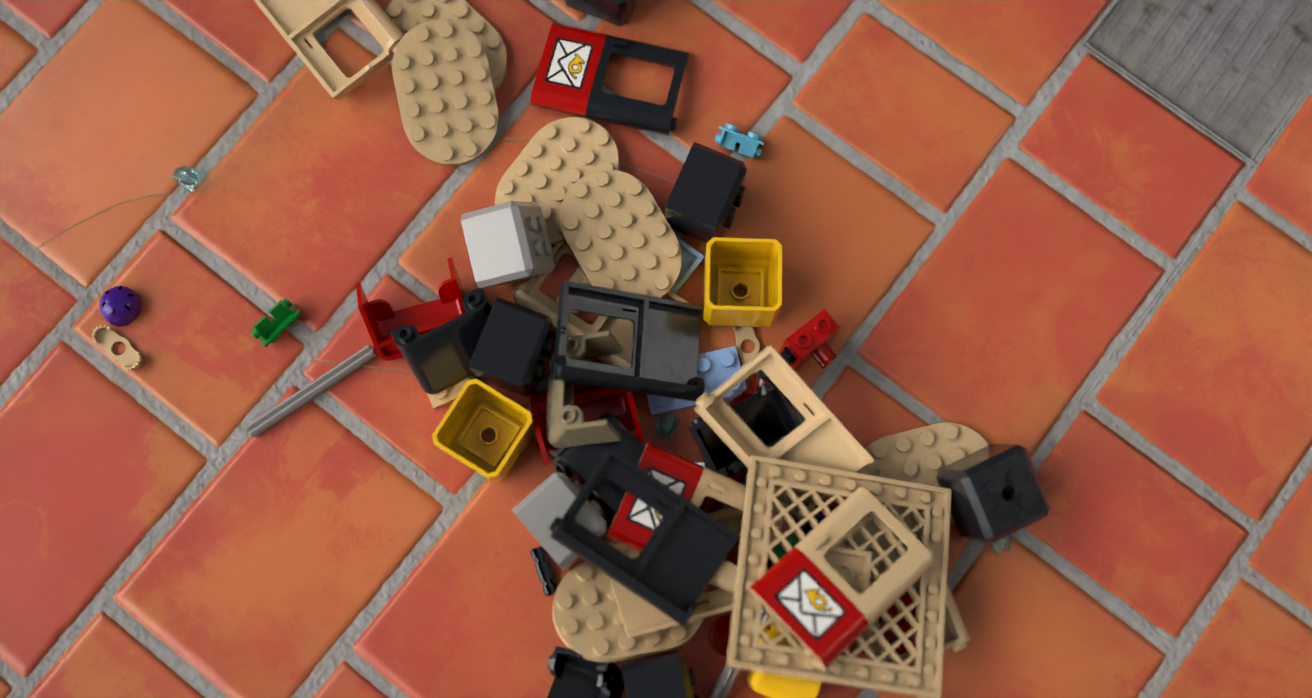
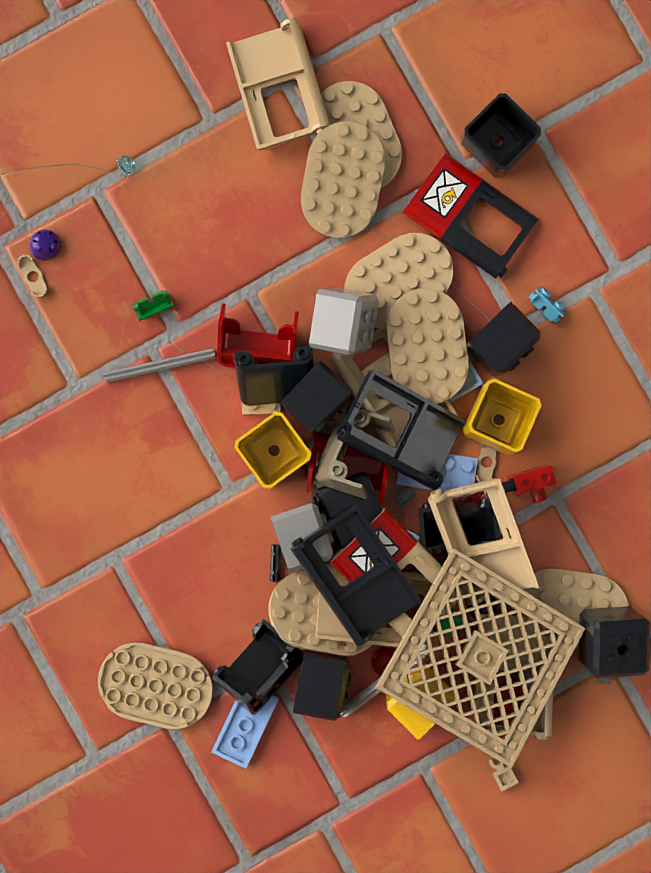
camera: 25 degrees right, 10 degrees up
piece [747,487,935,671] -> none

